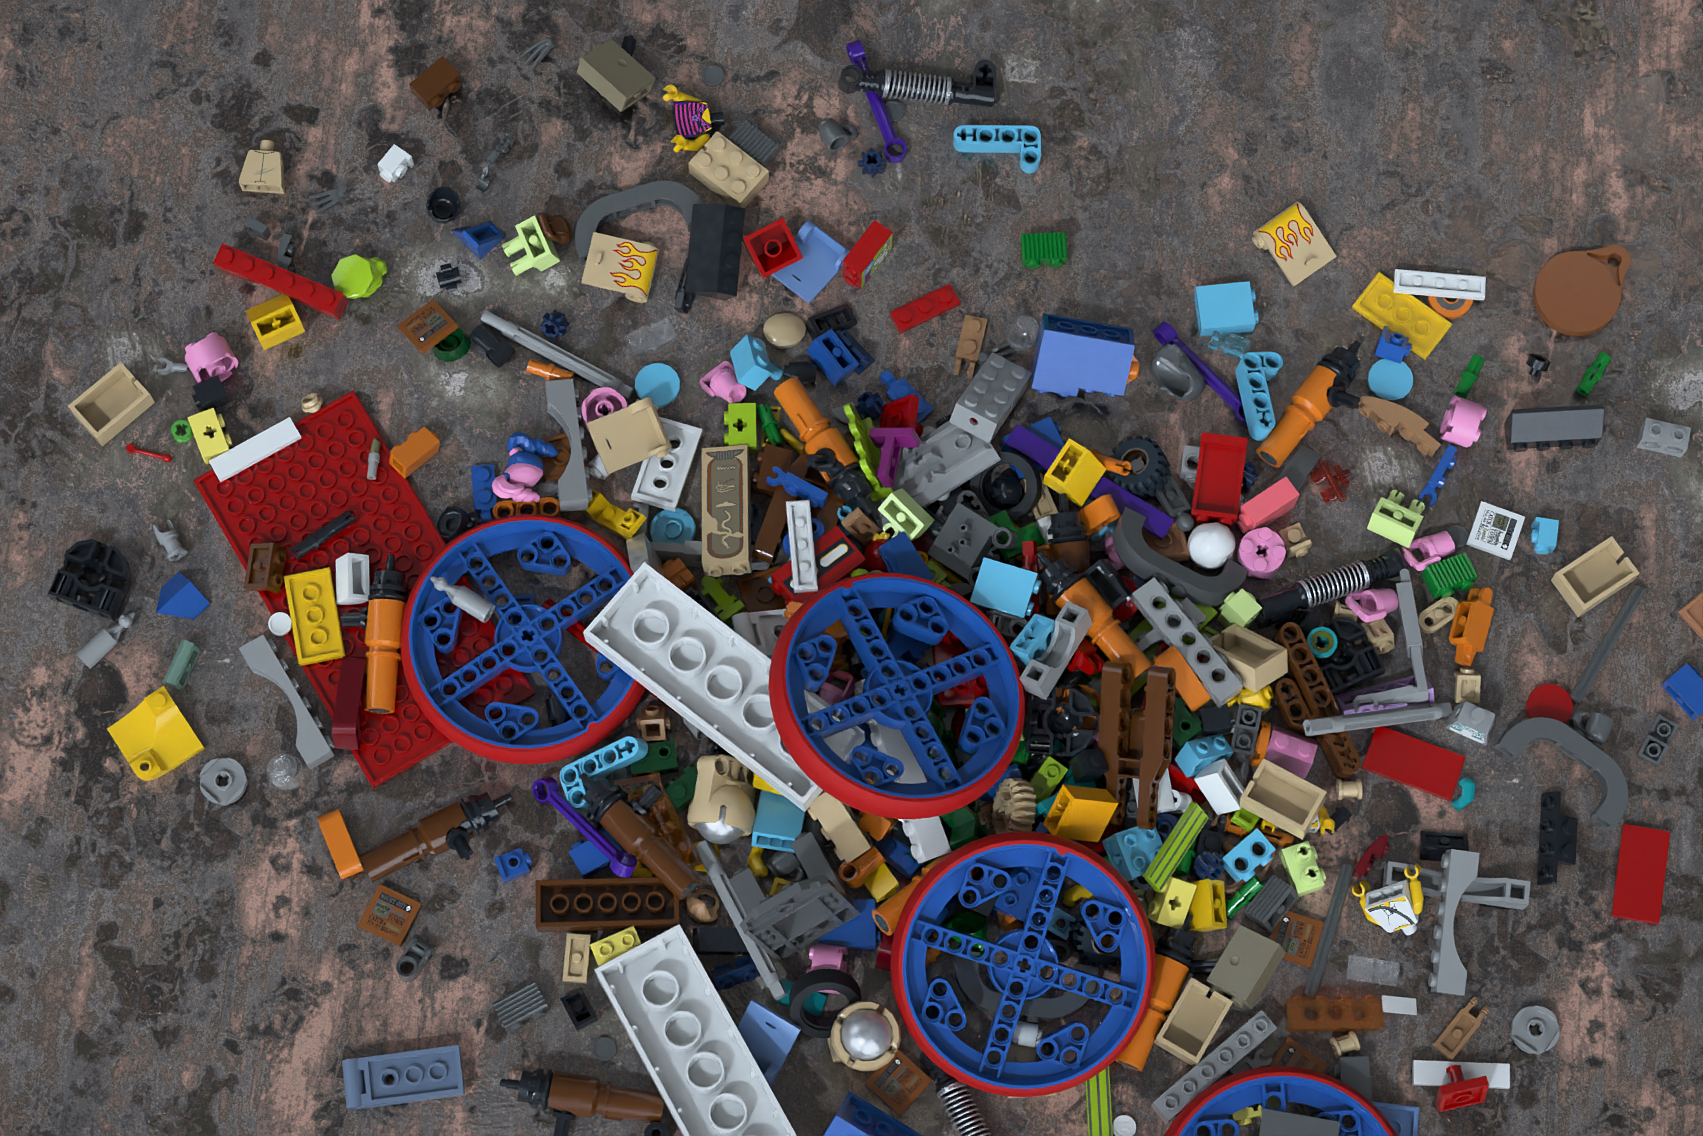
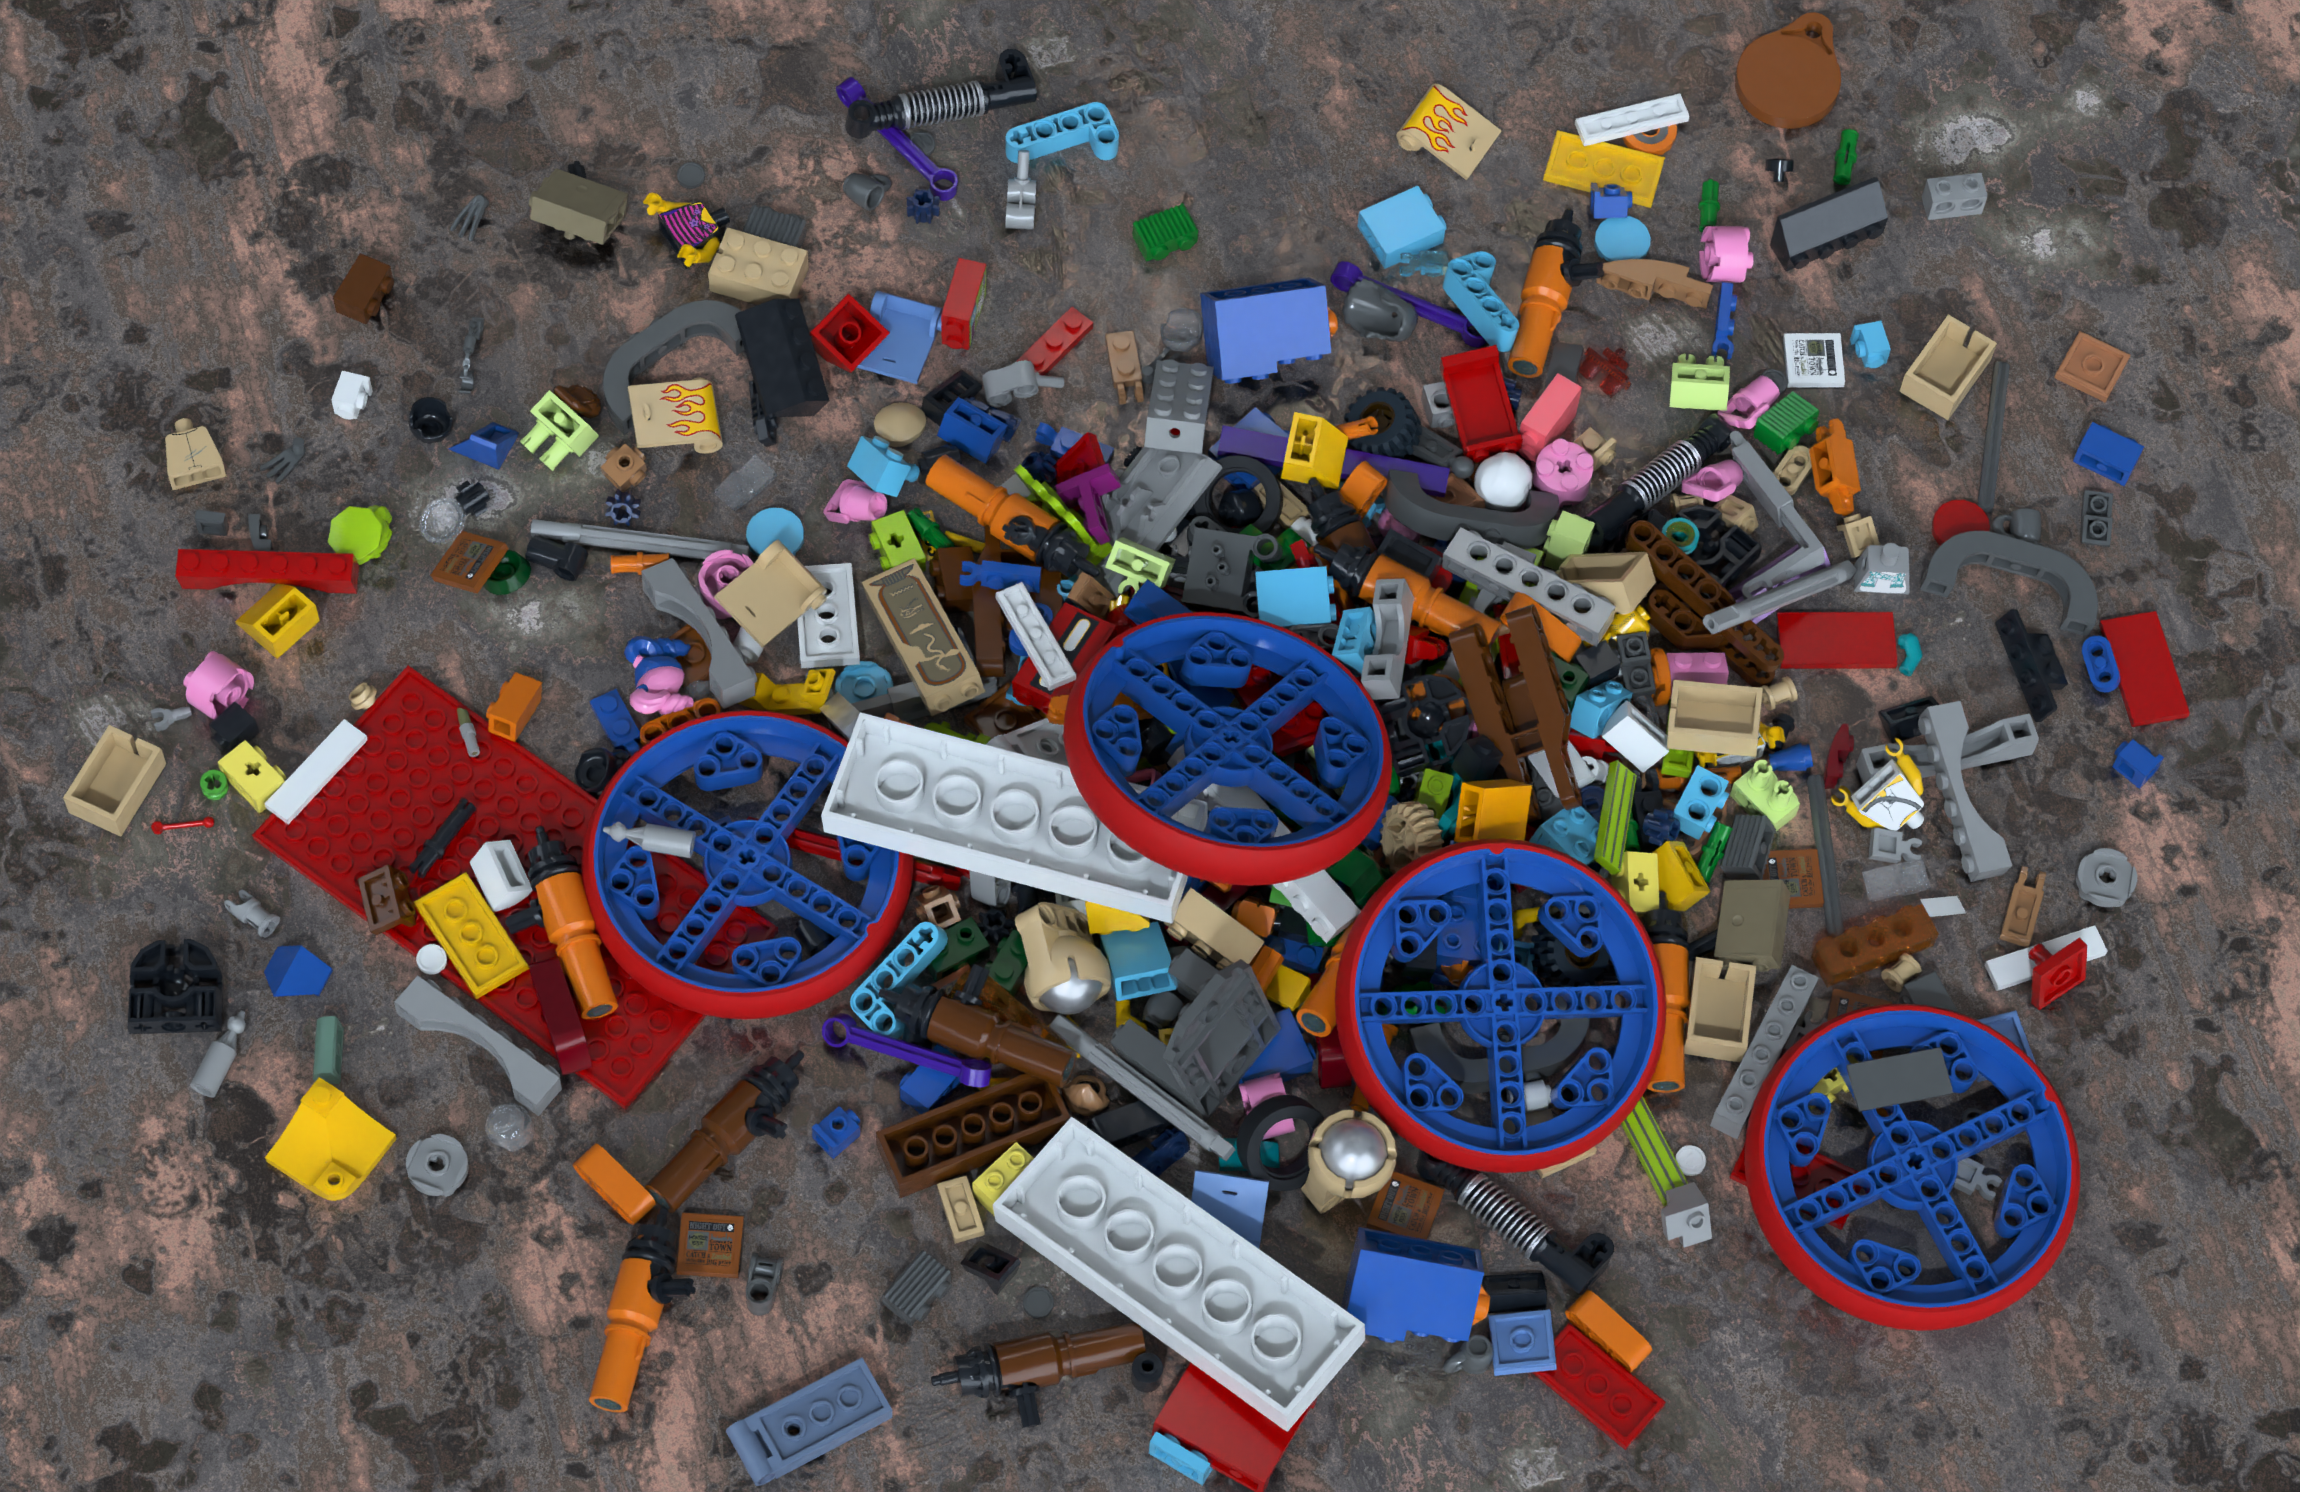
camera: 25 degrees left, 10 degrees down
none -> clear hat [419,497,466,545]
none -> orange piece [589,1207,696,1413]
none -> medium nougat brick [600,444,647,492]
none -> black gear [977,906,1013,946]
none -> light grey beam [982,360,1064,407]
none -> light grey beam [1005,150,1037,230]
none -> blue cone [1768,742,1813,771]
none -> light grey plate [1869,827,1922,864]
none -> blue plate [2082,636,2121,693]
none -> blue brick [2112,739,2164,789]

